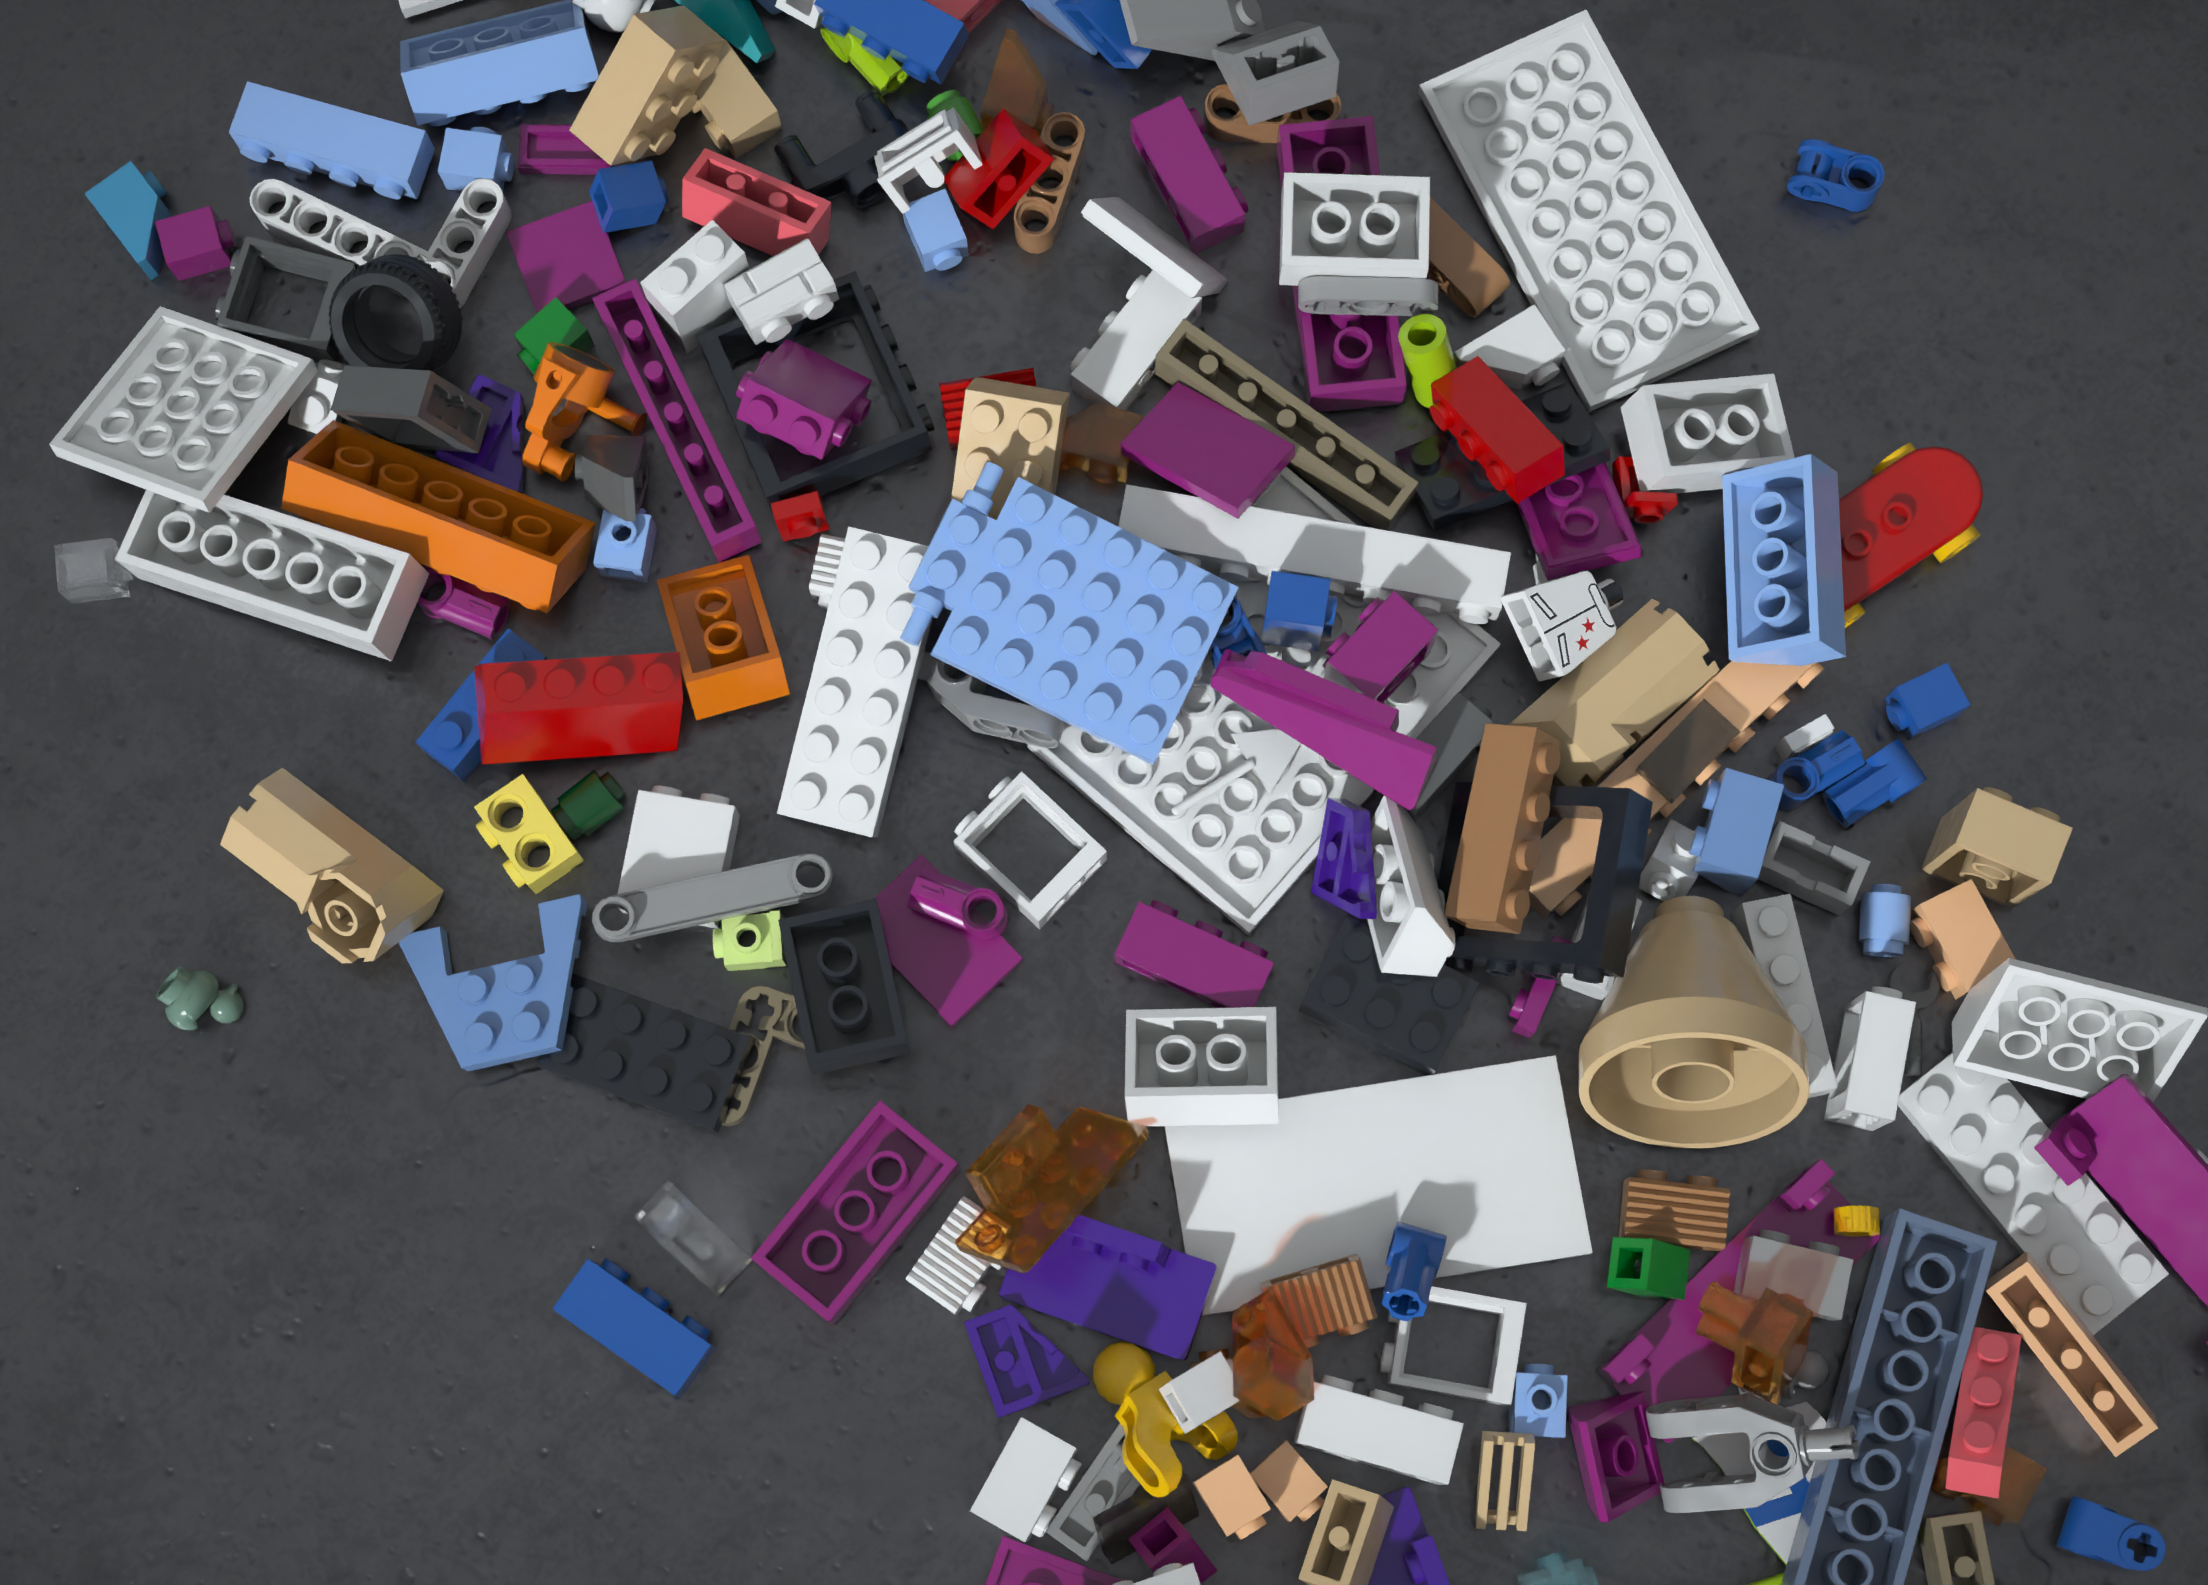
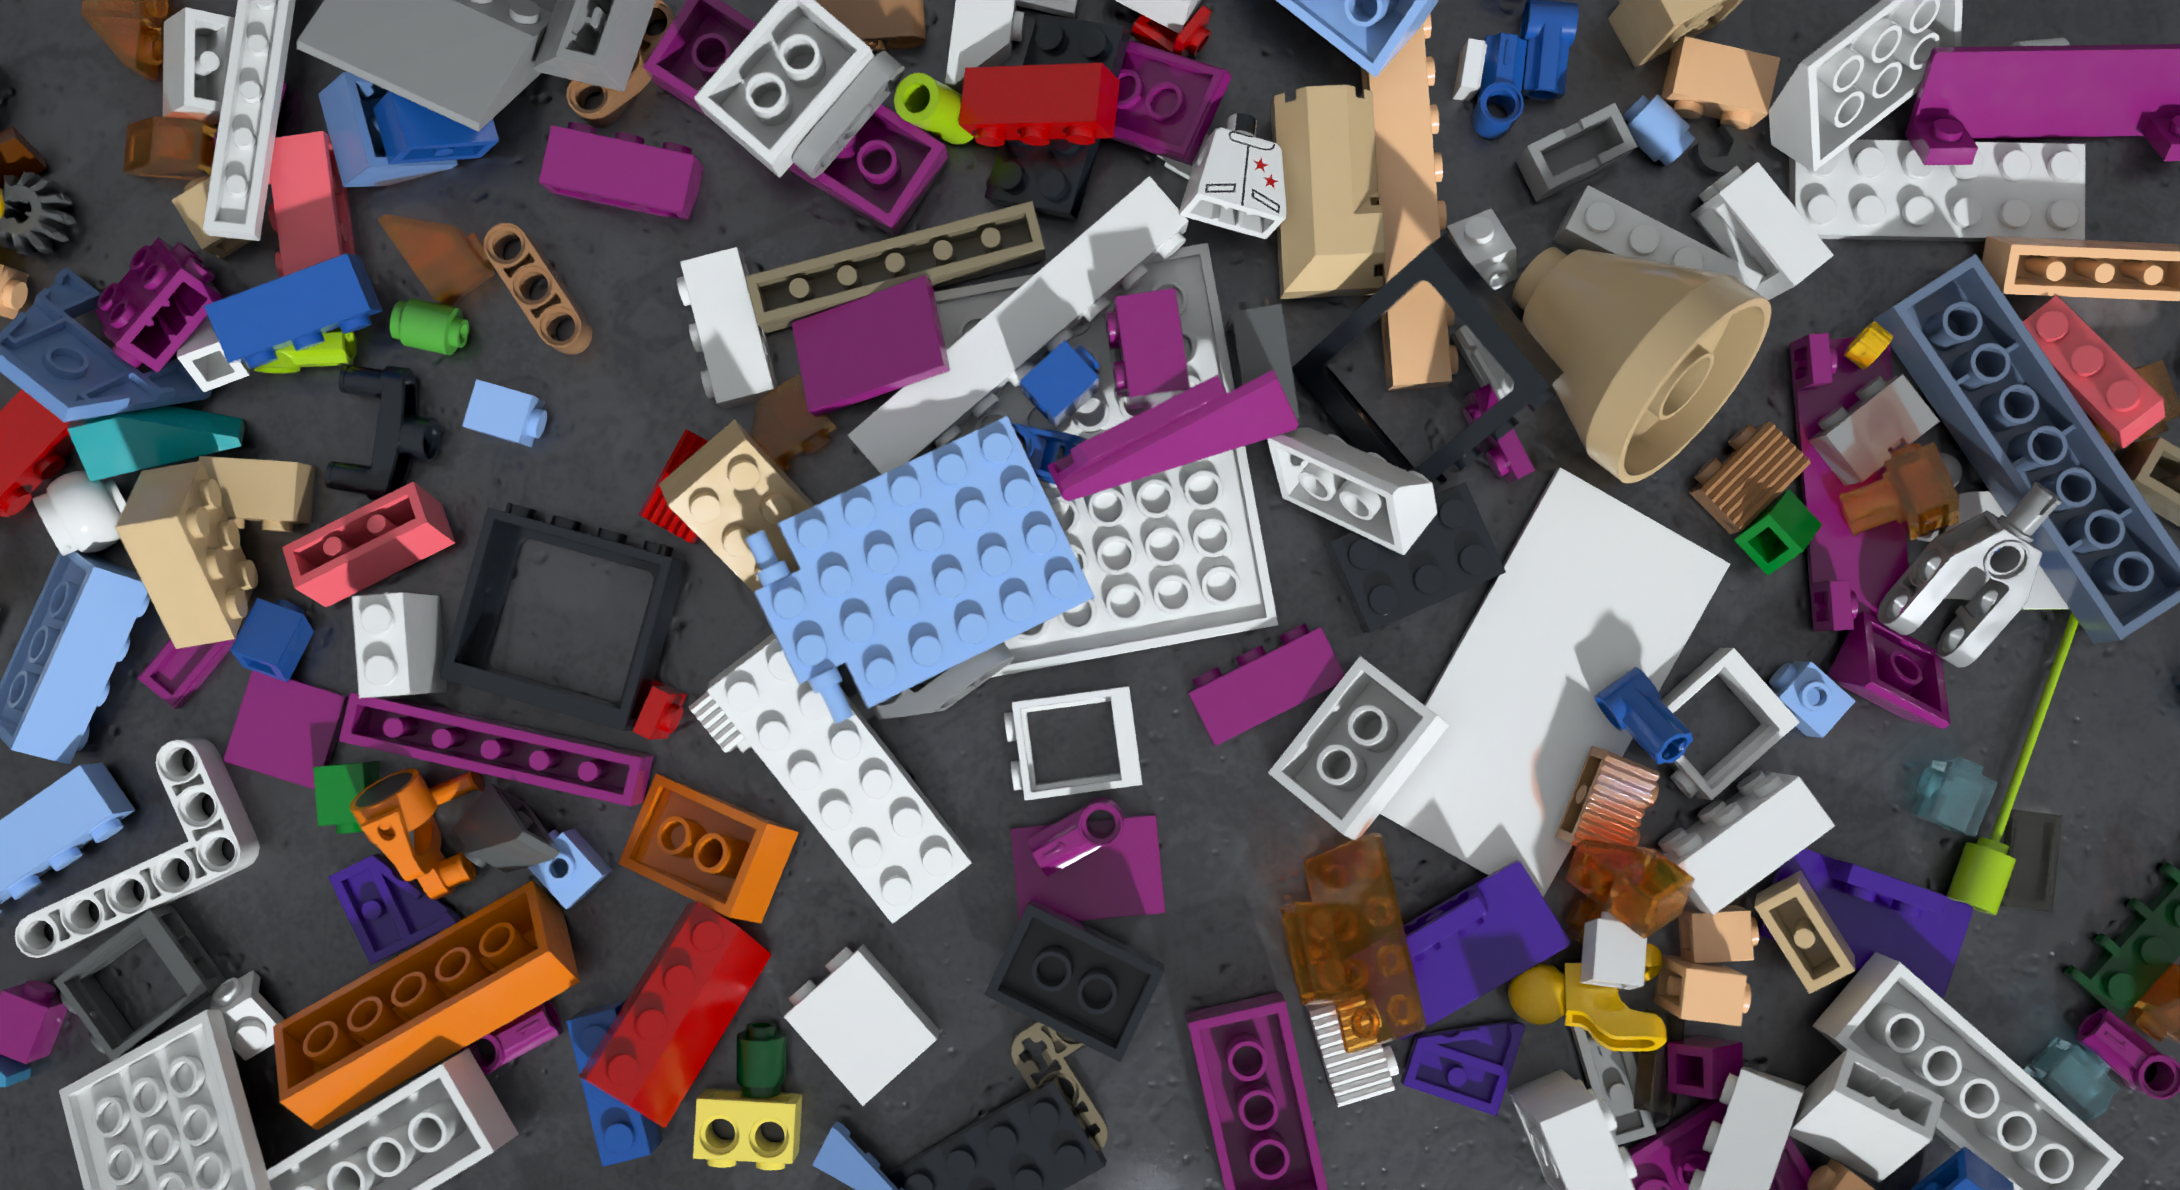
camera: 55 degrees left, 10 degrees up
black tyre [328,254,462,372] -> none
dark grey window [330,365,492,453] -> none
light blue brick [438,127,515,192] -> none
light grey piece [592,853,832,943] -> none
yellowish green brick [713,910,787,971] -> none
white brick [723,238,839,345] -> none
magenta brick [736,339,872,460] -> none
white window [874,107,983,214] -> none
red brick [944,108,1054,229] -> none
white tile [1081,197,1229,298] -> none
white piece [1172,729,1301,815] -> none
dark purple wing [1311,798,1377,919] -> none
medium nougat brick [1444,723,1561,934] -> none
tan tile [1474,1431,1535,1531] -> none
clear smoke tile [1635,698,1740,804] -> none
medium blue slope [1689,768,1784,896] -> none

